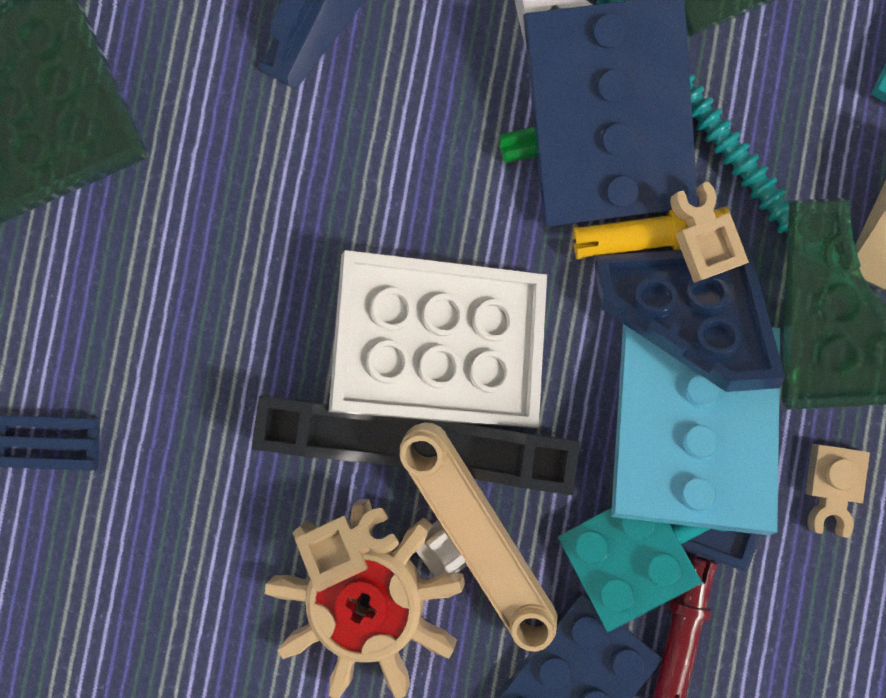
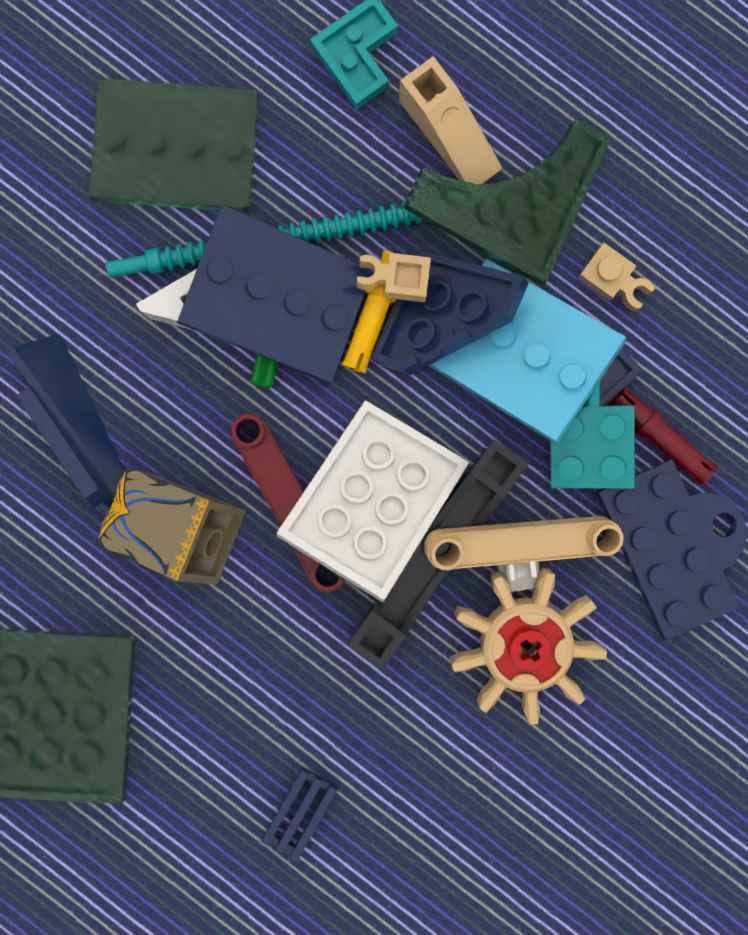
camera: 60 degrees left, 0 degrees up
tan plate [294,508,399,592] -> none
none -> dark tan slope [96,466,247,585]
none -> dark red piece [231,413,345,592]

